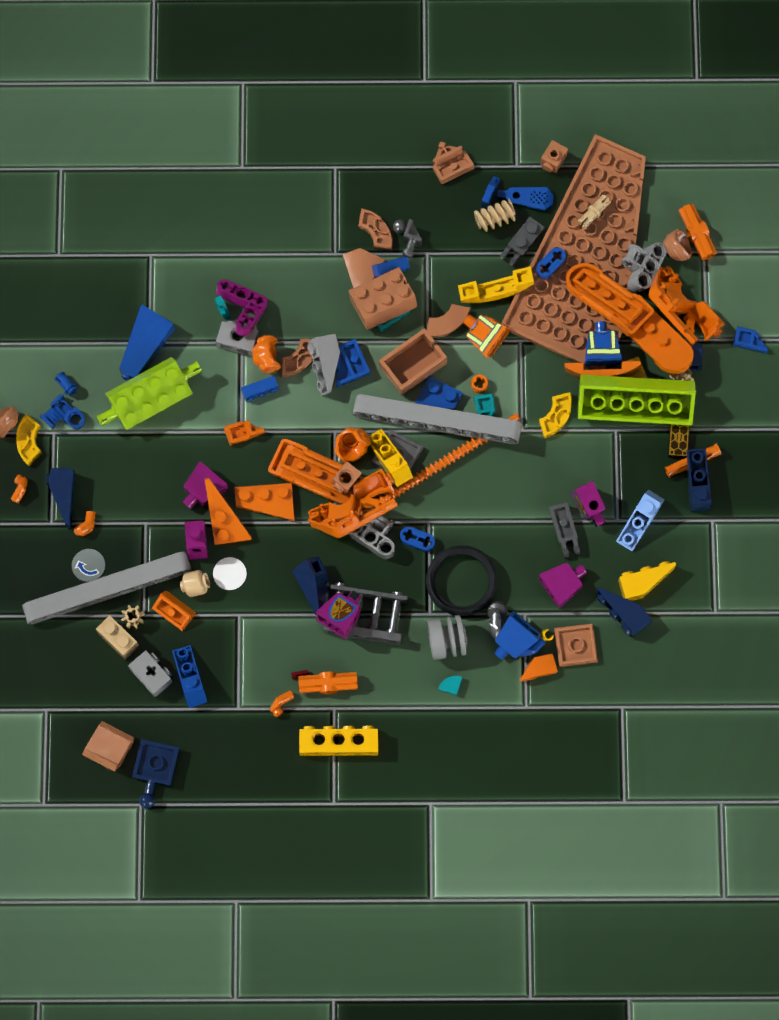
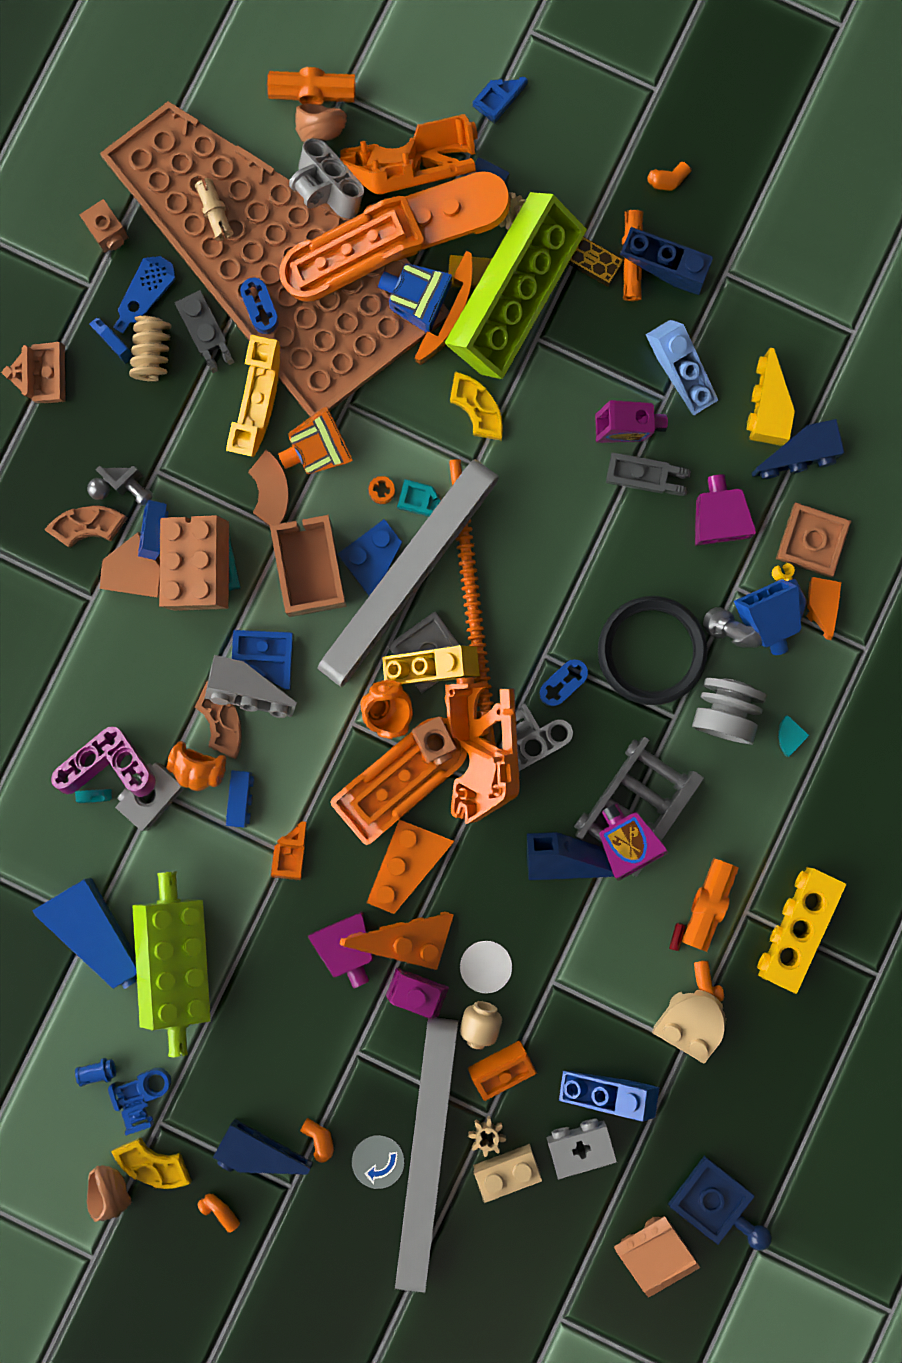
camera: 65 degrees left, 10 degrees up
none -> orange arm [648,162,691,191]
none -> tan slope [652,990,727,1064]

